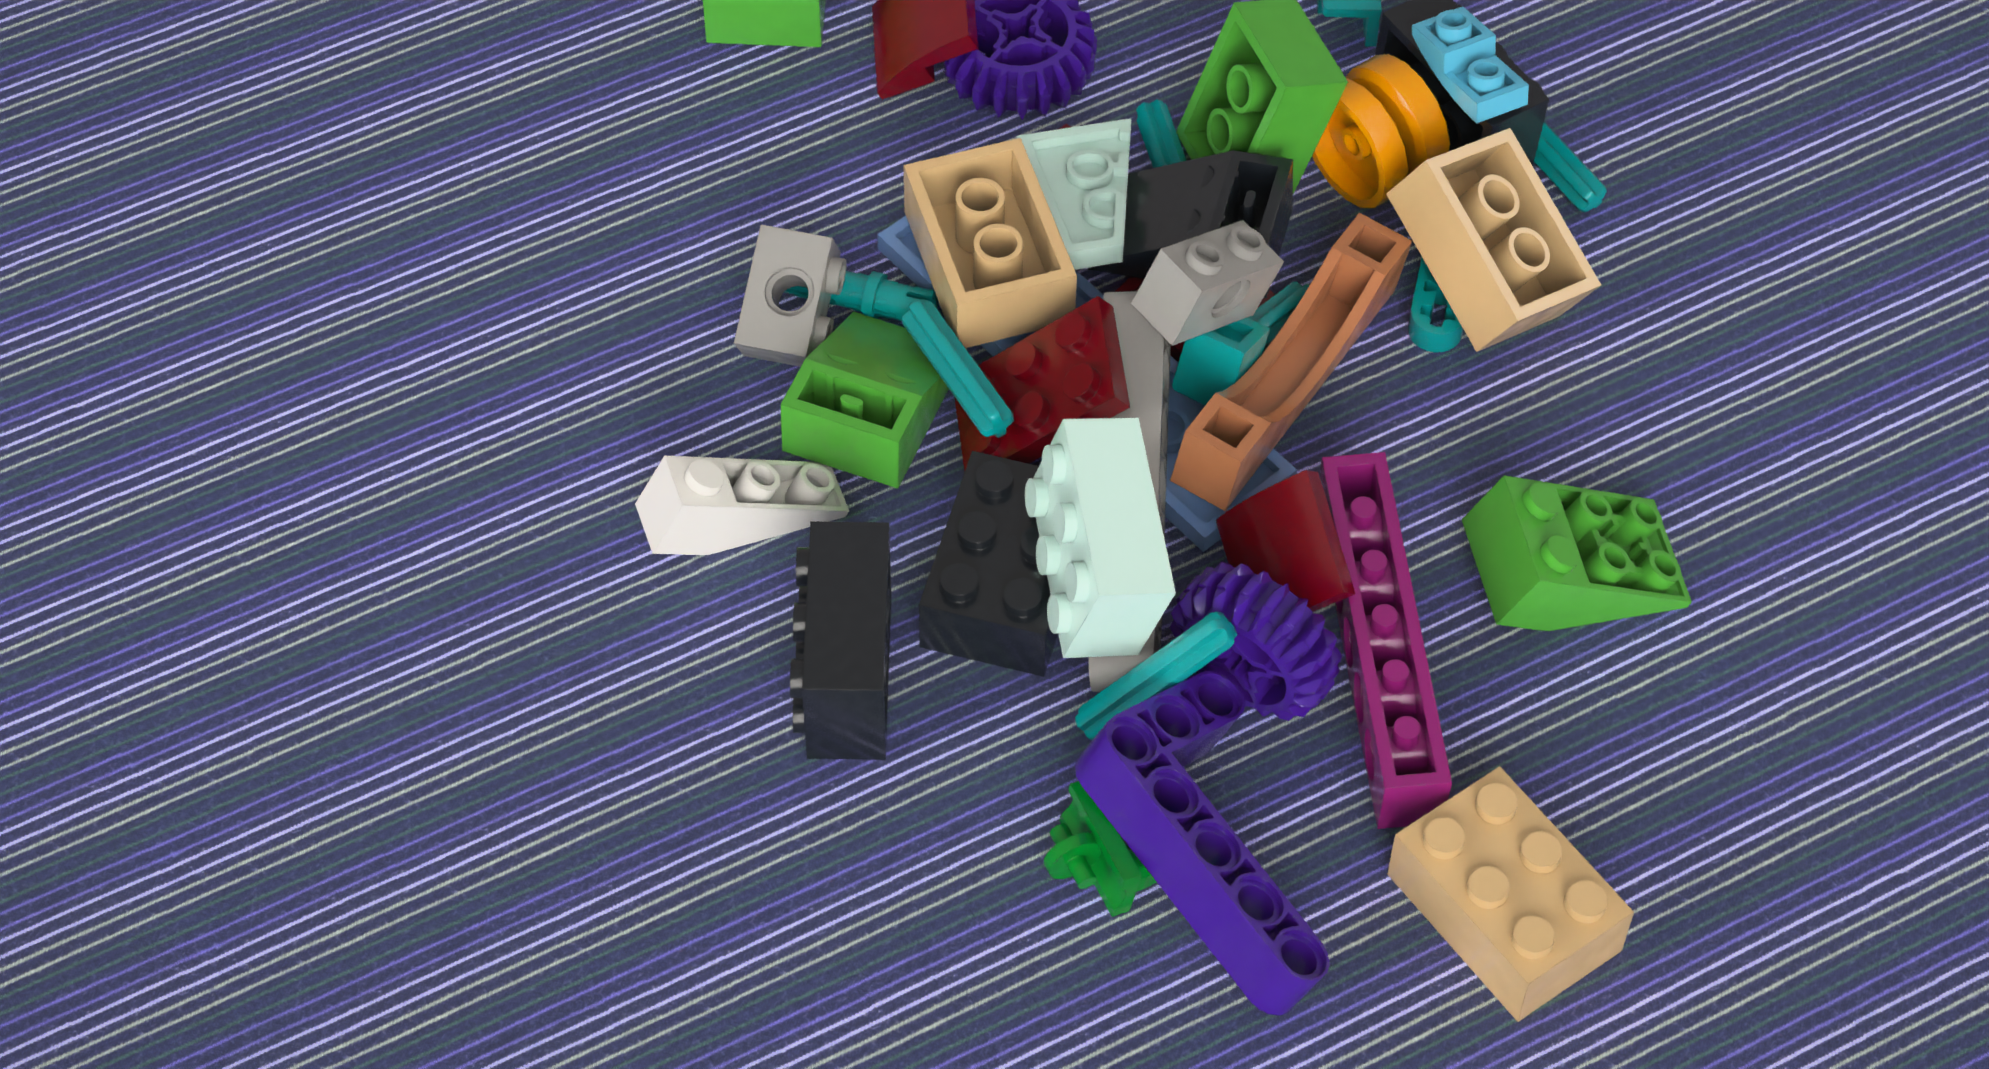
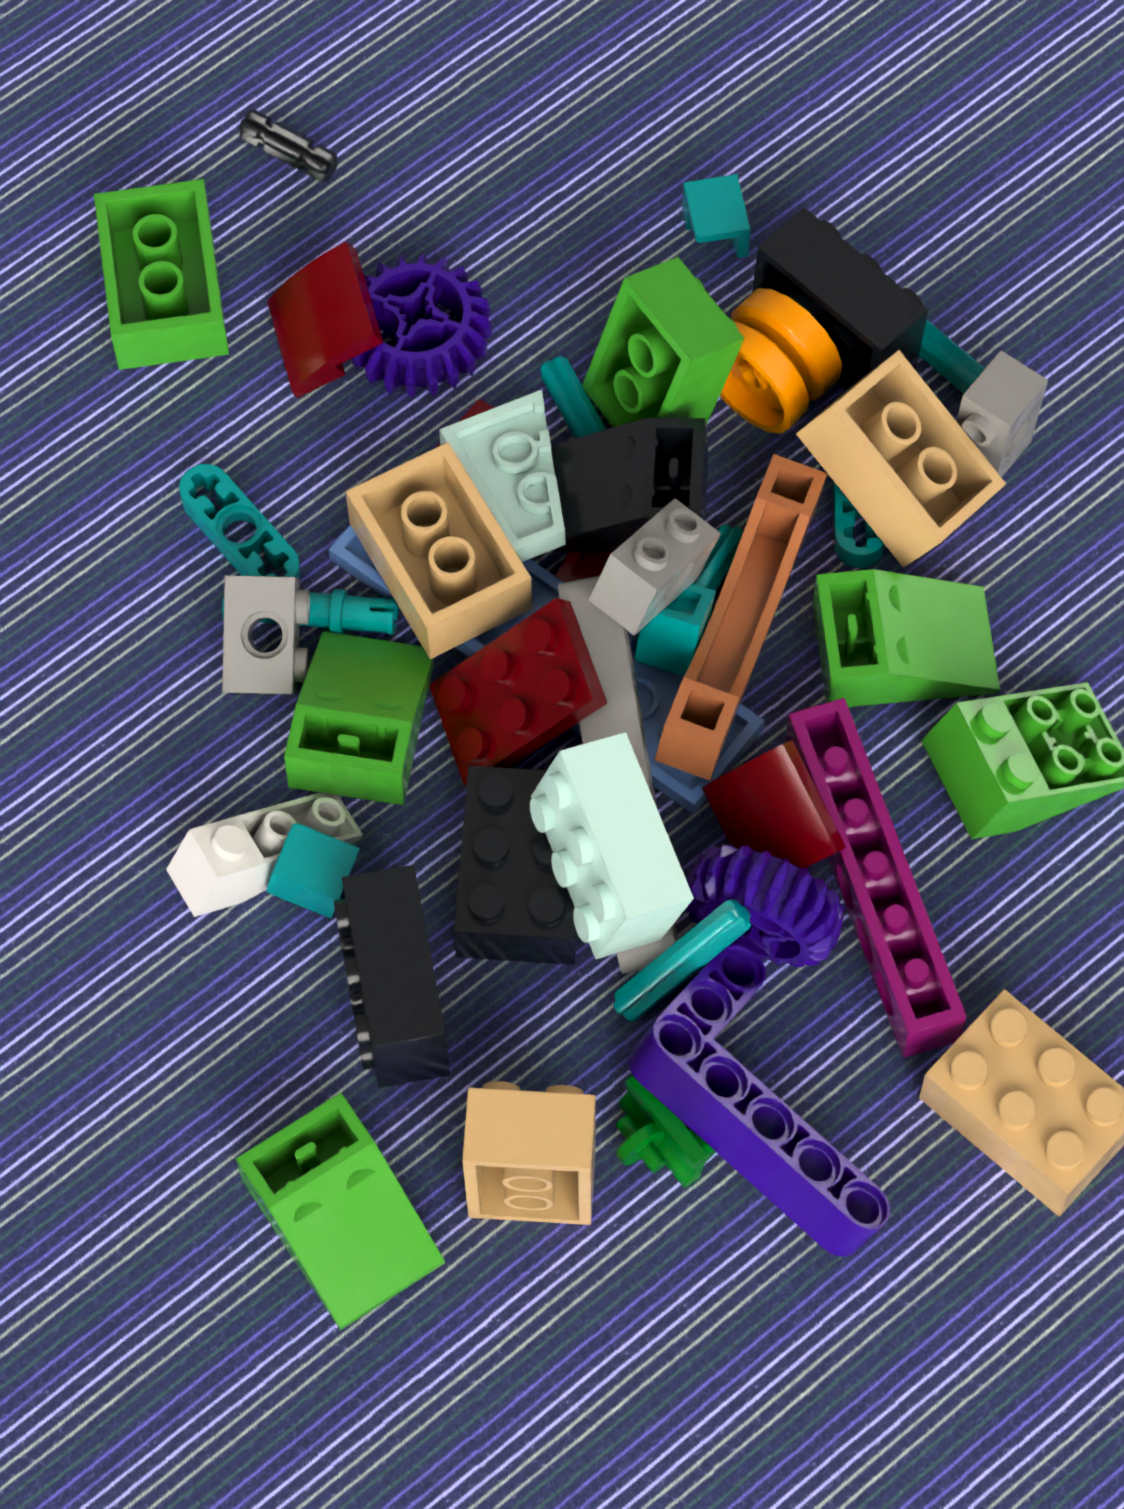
camera: 10 degrees left, 10 degrees up
teal axle [902,300,1014,438] -> none
medium azure slope [1412,6,1529,124] -> none
none -> teal beam [179,464,301,582]
none -> bright green slope [236,1093,445,1331]
none -> teal panel [266,823,360,918]
none -> tan brick [462,1081,596,1225]
none -> bright green slope [812,569,1000,707]
none -> light grey brick [956,351,1048,478]

